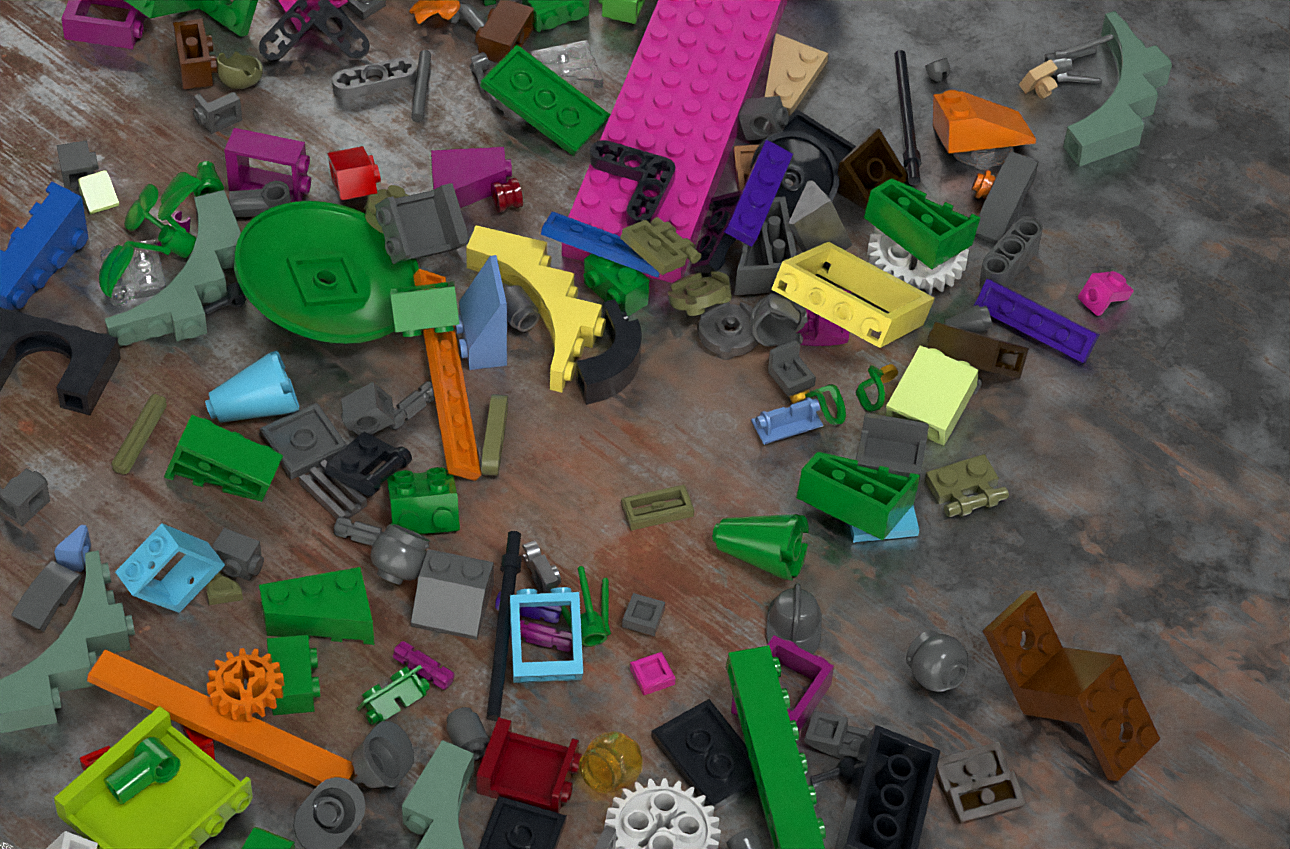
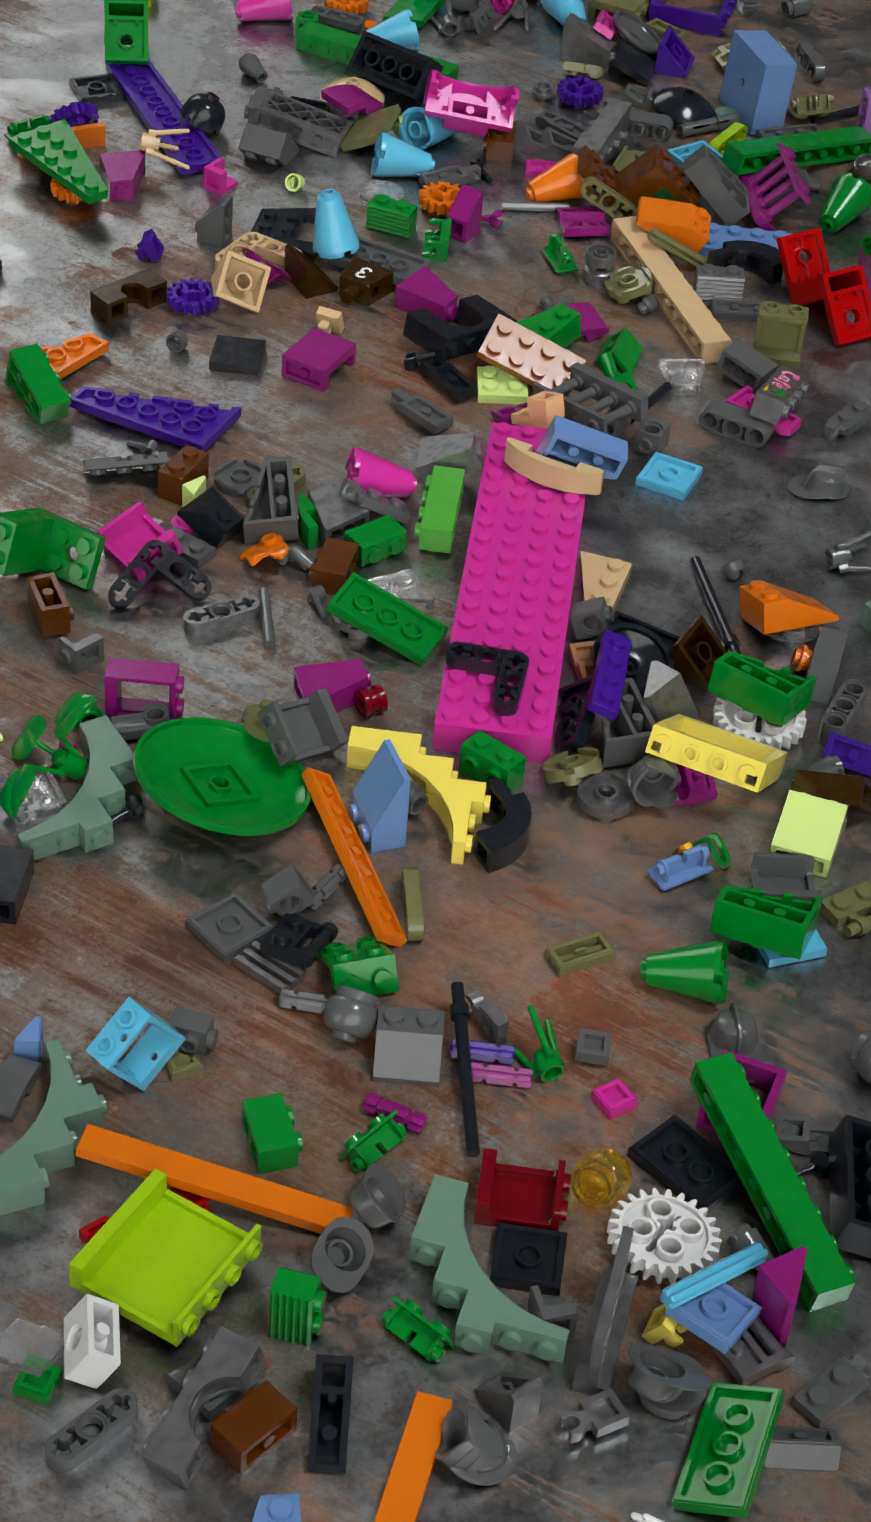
camera: 10 degrees left, 10 degrees down
green piece [104,737,181,804] -> none
olive axle [112,394,167,475] -> none
green wedge [164,414,283,502] -> none
medium azure cone [205,350,299,423] -> none
orange gear [207,648,284,721] -> none
olive hair [216,51,263,89] -> none
green wedge [259,567,374,645] -> none
red brick [327,146,381,200] -> none
slope [390,281,460,337] -> none
dark grey brick [446,707,490,761] -> none
medium azure window [510,587,583,683] -> none
blue tile [541,212,660,278] -> none
olive plate [620,217,701,275] -> none
dark grey bracket [768,340,816,397] -> none
green piece [855,364,898,412] -> none
tan tile [1019,59,1058,99] -> none

